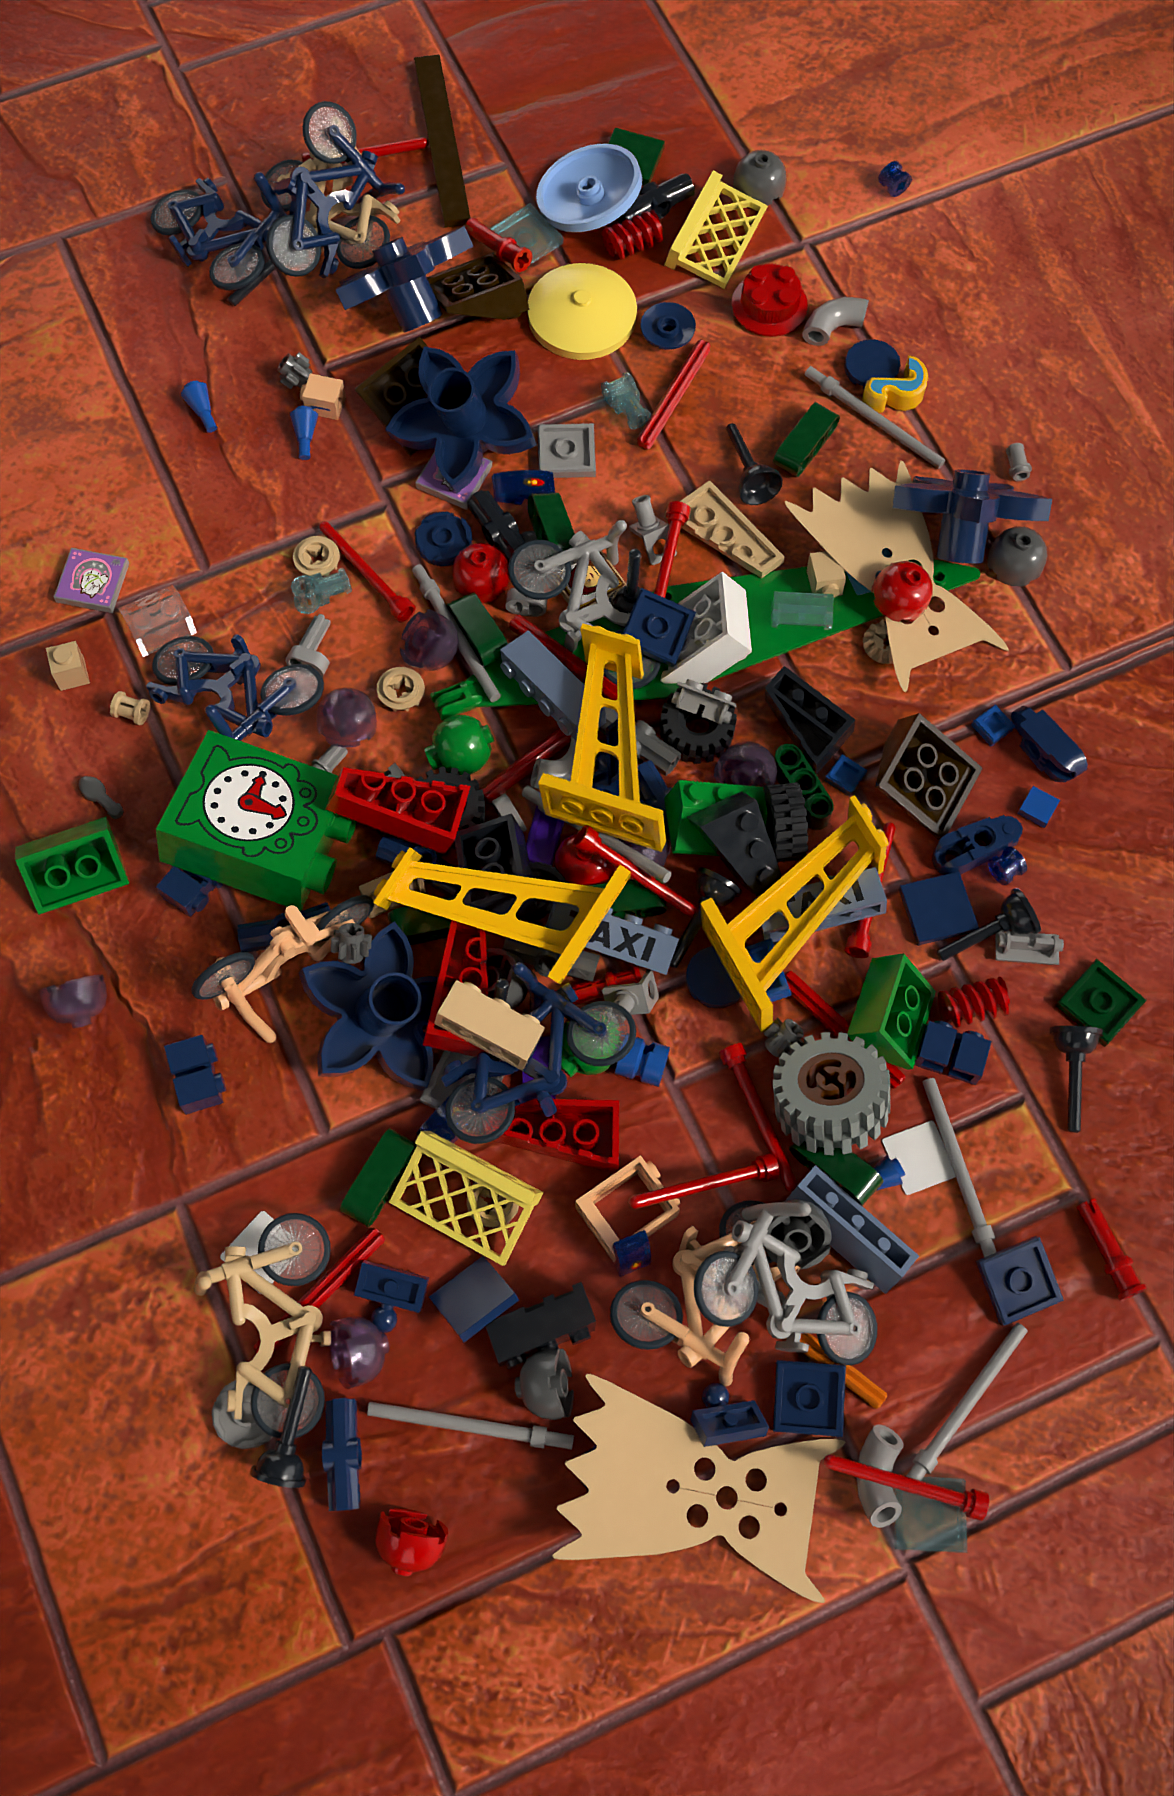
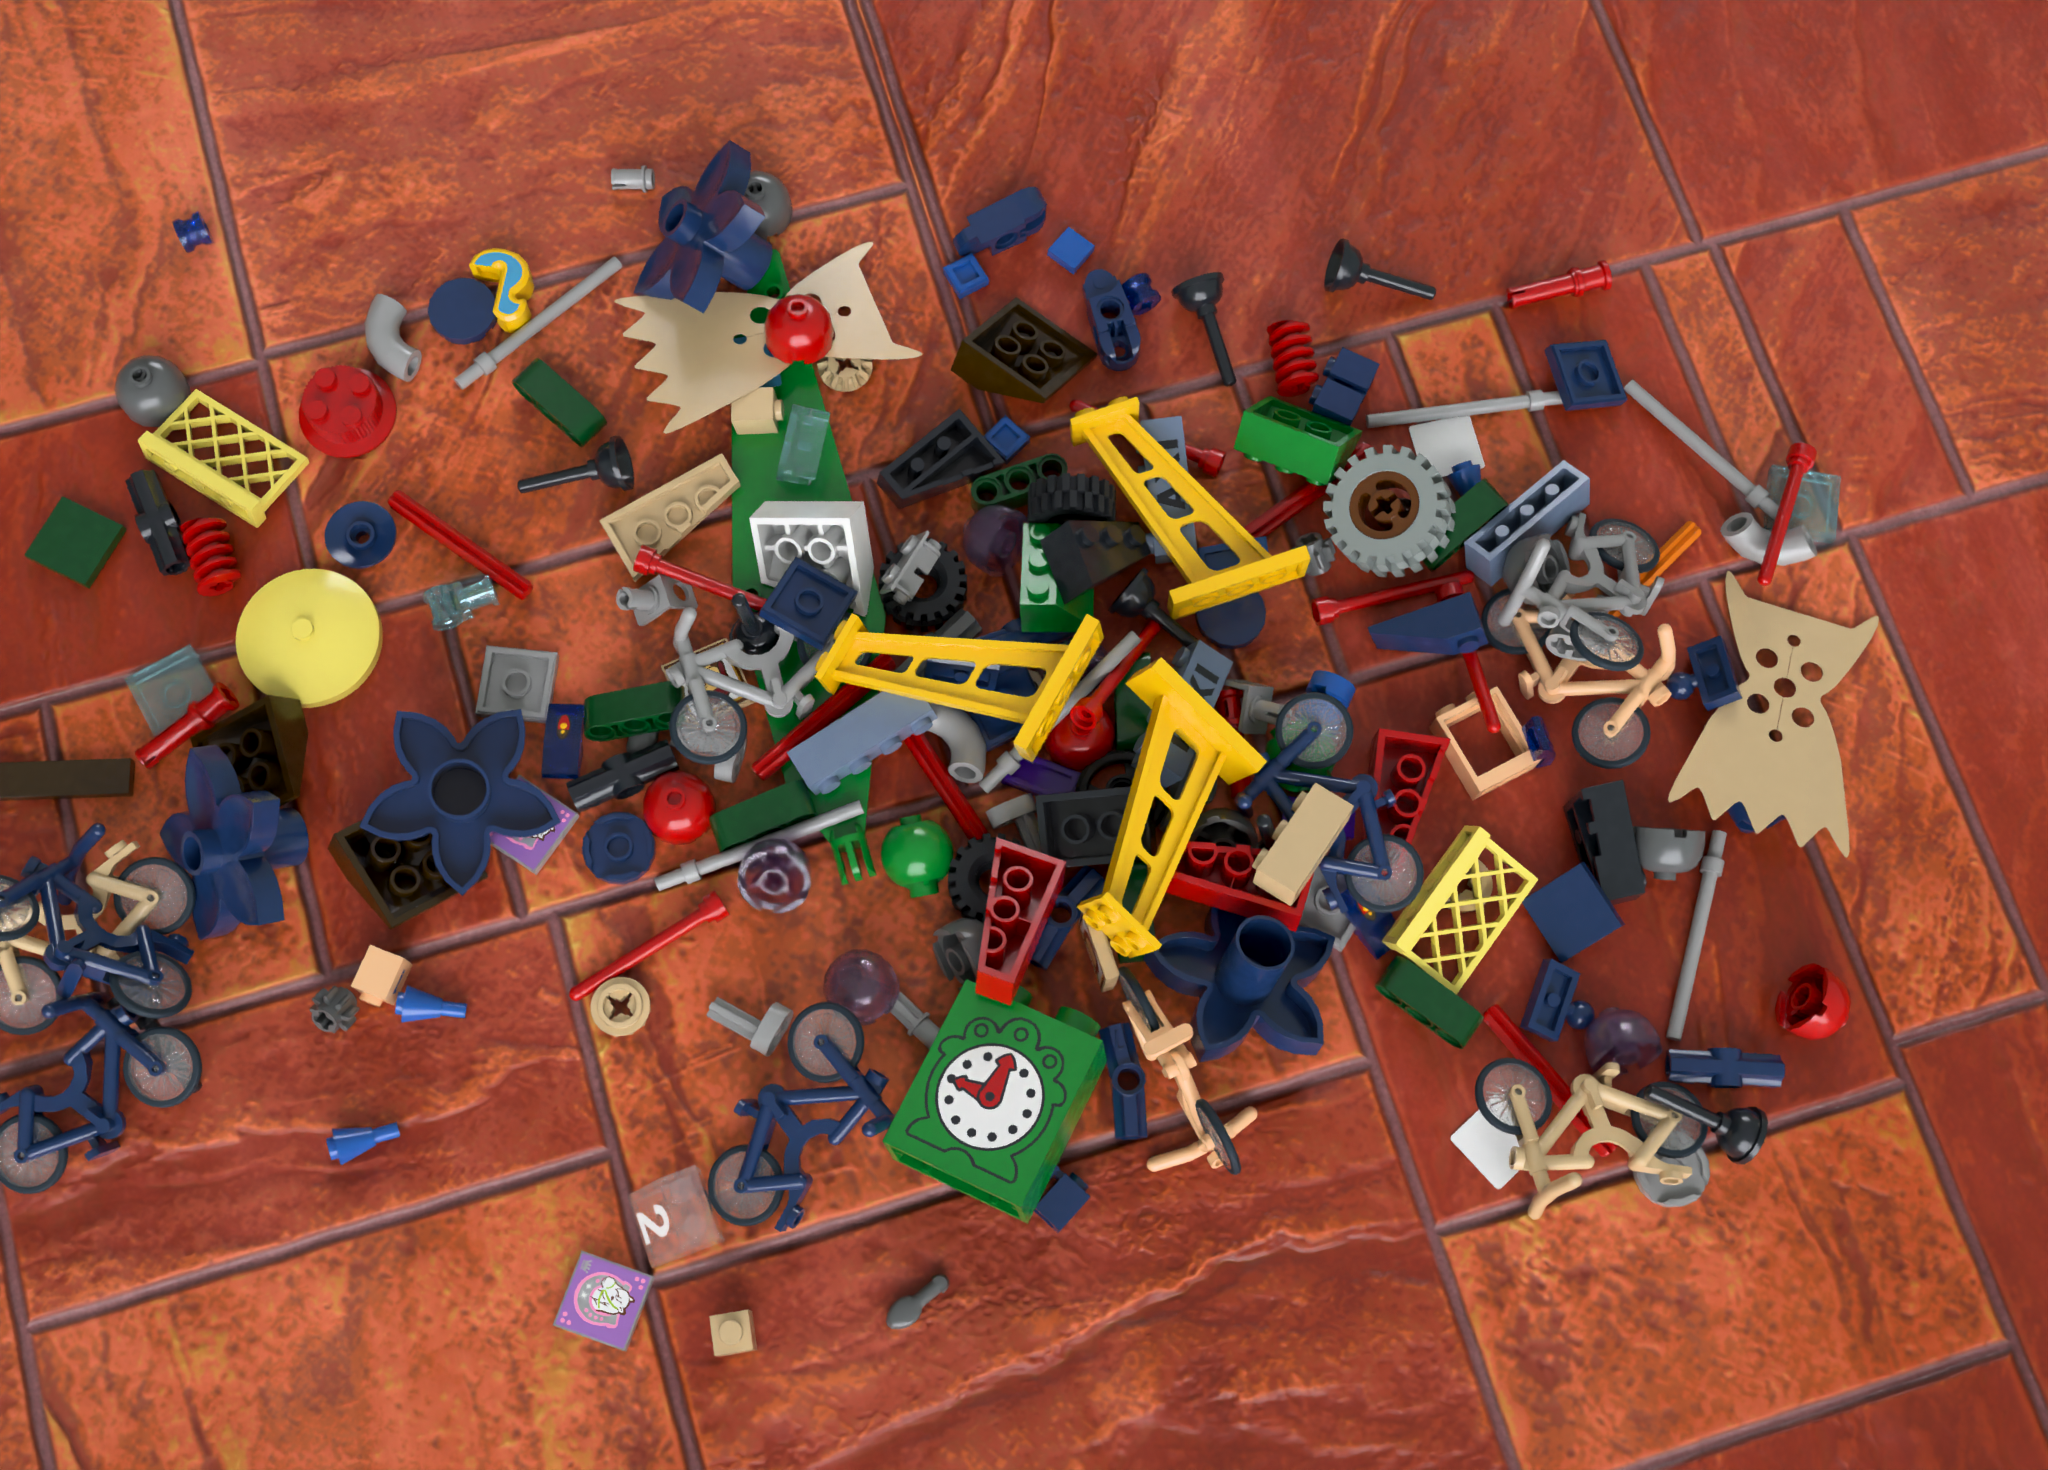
camera: 85 degrees left, 5 degrees up
green slope [15,817,129,915] -> none
clear purple cylinder [39,974,108,1029] -> none
tan bush [110,691,150,726] -> none
dark blue piece [164,1035,226,1115] -> none
clear light blue connector [291,568,352,614] -> none
dark grey gear [331,923,372,964] -> none
tan gear [377,667,425,712] -> none
light blue dish [536,144,642,232] -> none
dark blue tile [773,1360,846,1437] -> none
dark blue tile [898,872,979,946] -> none
light grey hinge [995,931,1064,965] -> none
dark green tile [1055,959,1147,1047] -> none
none -> dark blue slope [1368,592,1488,655]

